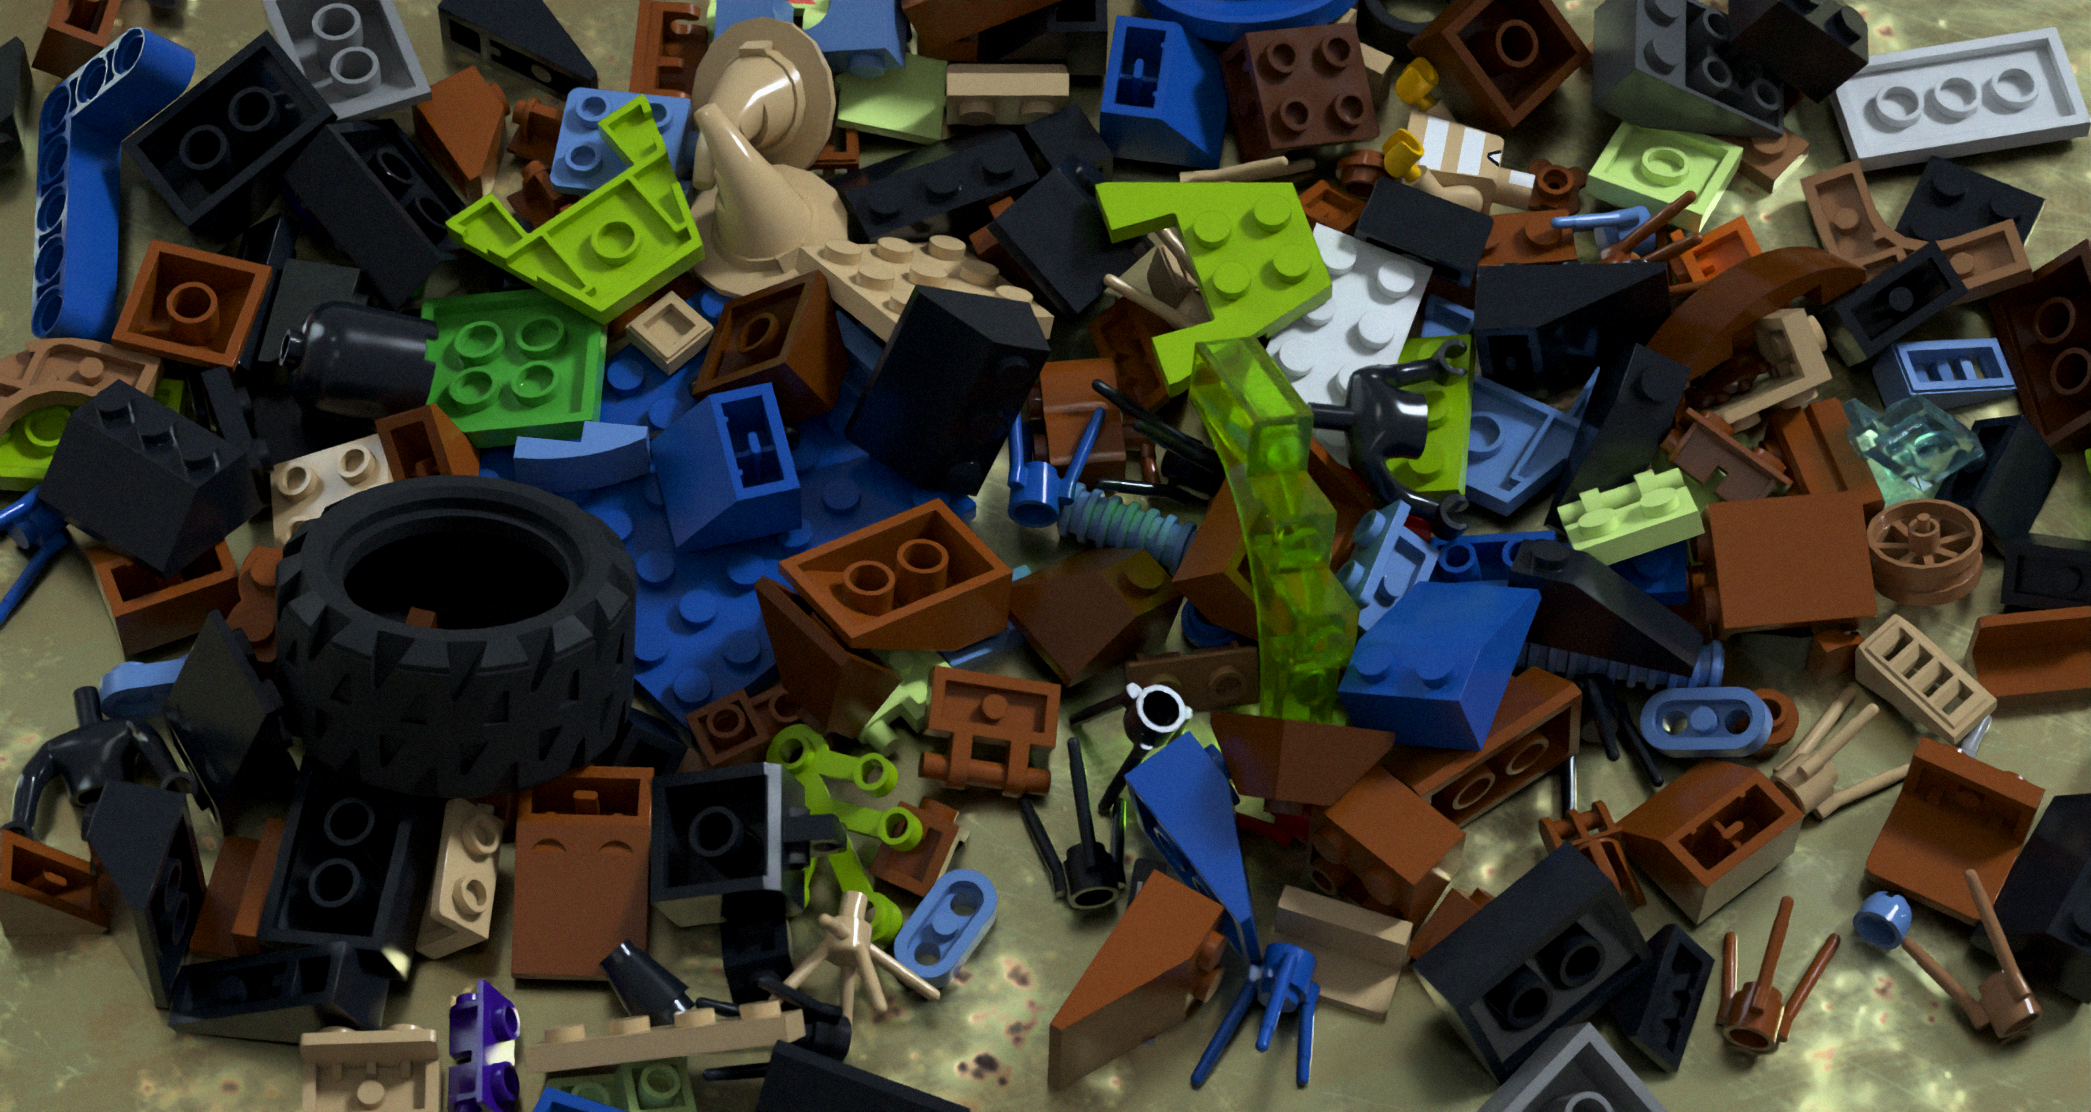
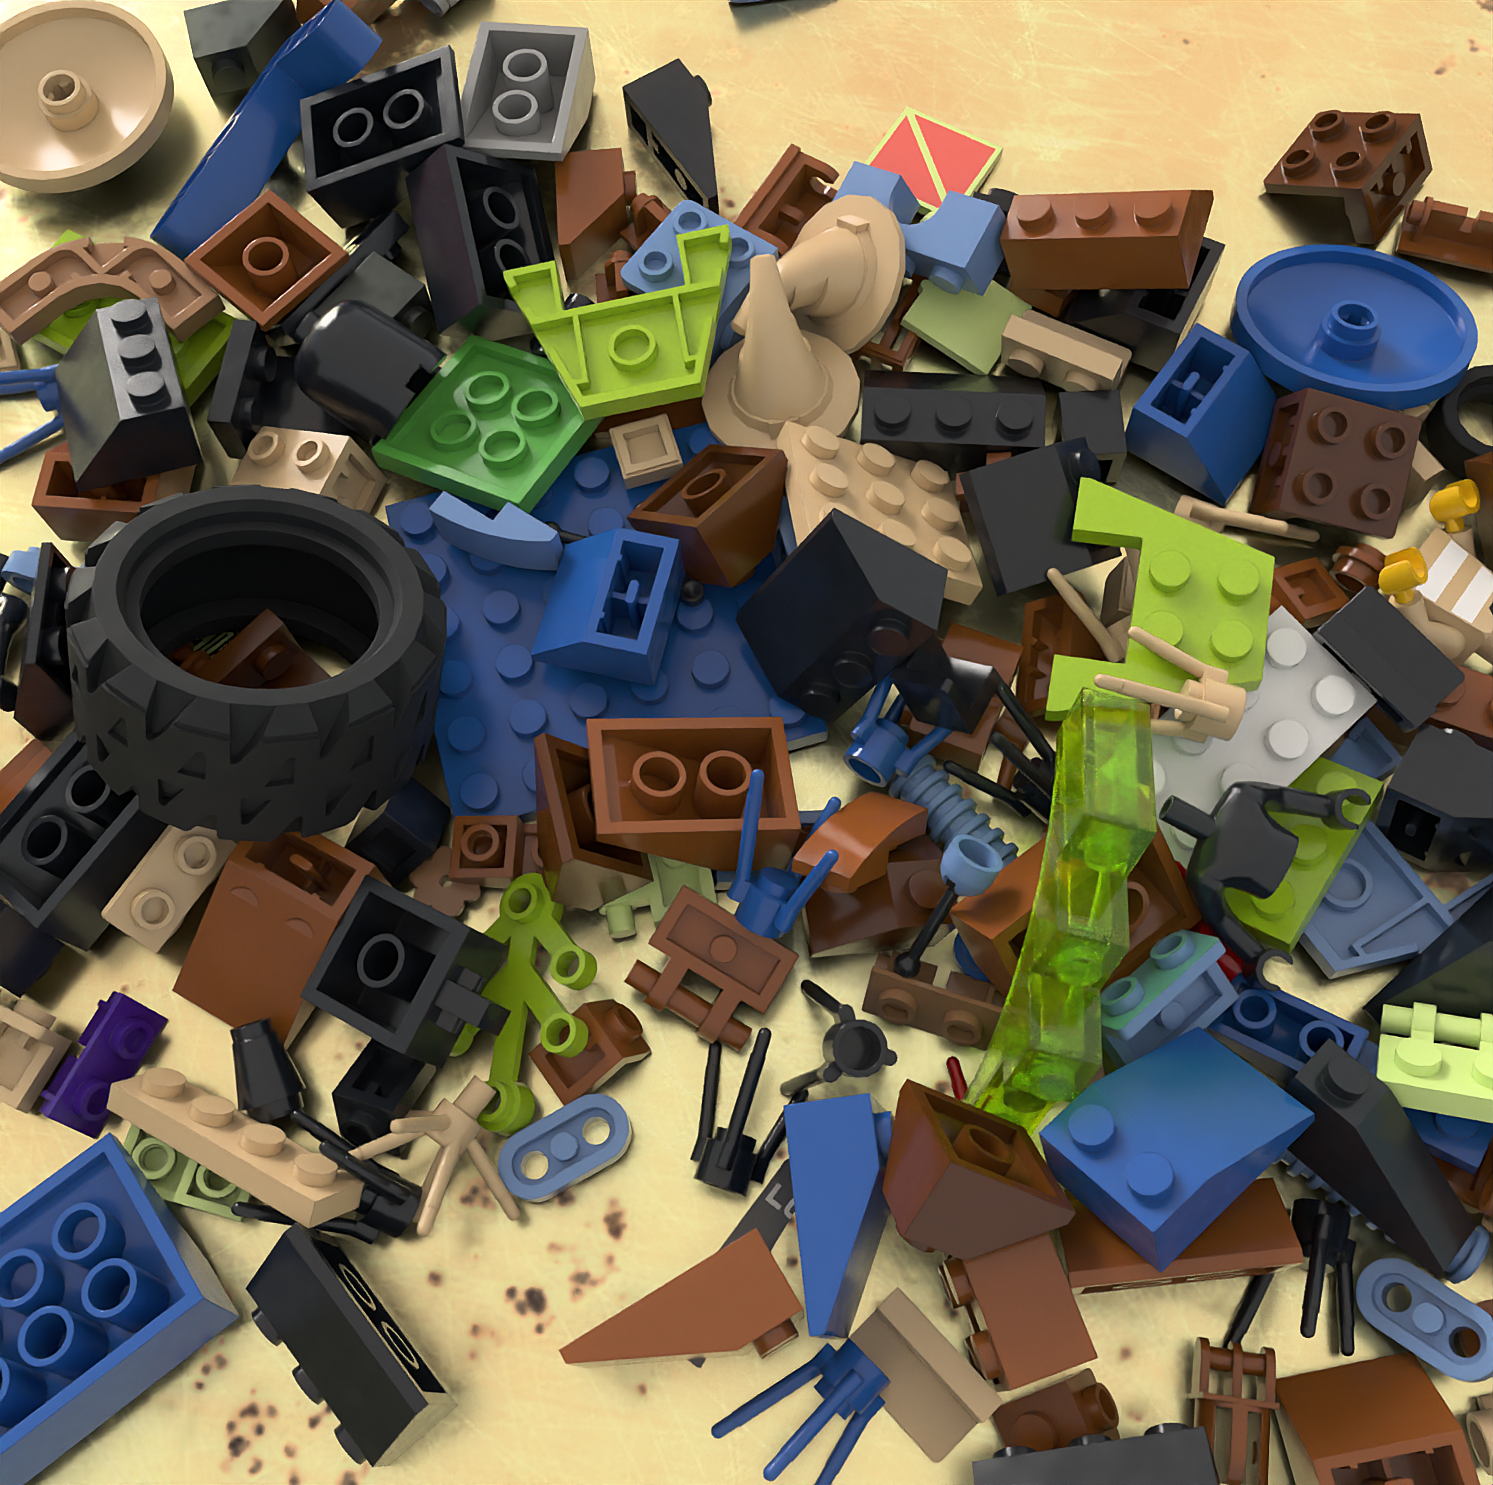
camera: 35 degrees right, 10 degrees up
dark orange slope [374,403,481,481] -> none
none -> blue plant [727,769,841,938]
none -> dark orange slope [791,791,928,893]
none -> black panel [889,633,1001,735]
none -> medium blue hinge [894,834,1003,978]
none -> tan plant [1081,626,1246,743]

